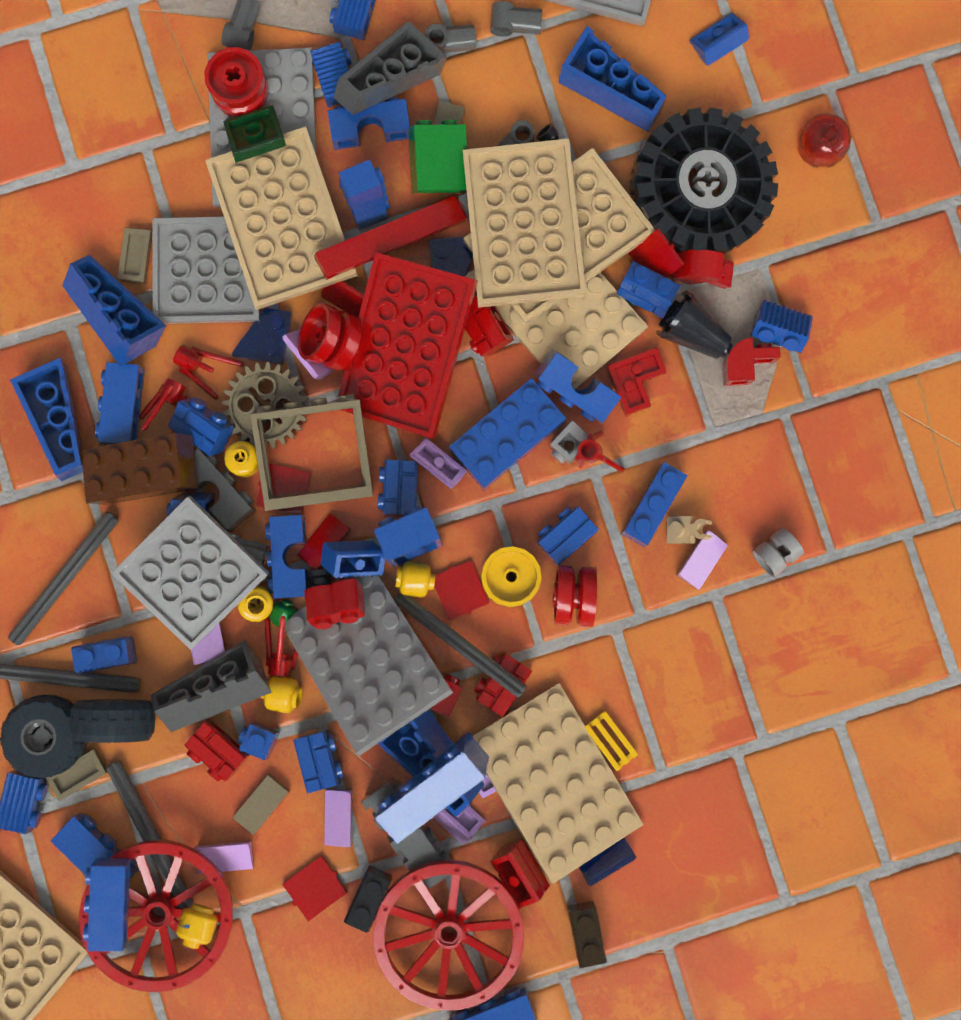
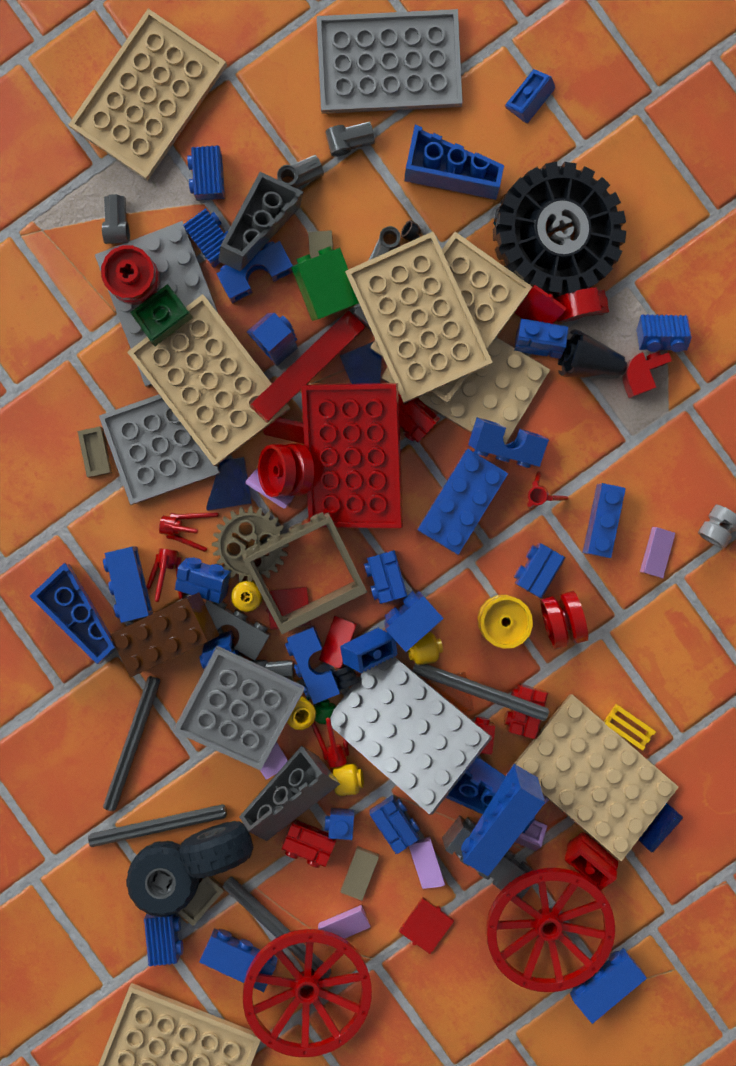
camera: 20 degrees left, 5 degrees up
blue wedge [62,255,166,367] -> none
blue brick [71,637,137,673] -> none
blue brick [83,858,130,952] -> none
yellow head [176,904,218,949] -> none
red brick [305,579,365,629] -> none
black brick [343,865,393,933] -> none
lavender slope [409,438,467,489] -> none
red piece [434,560,489,620] -> none
light grey brick [550,421,588,465] -> none
dark brown brick [567,901,607,968] -> none
red plate [607,348,667,417] -> none
tan plate [667,516,712,544] -> none
clear red cylinder [797,113,852,168] -> none

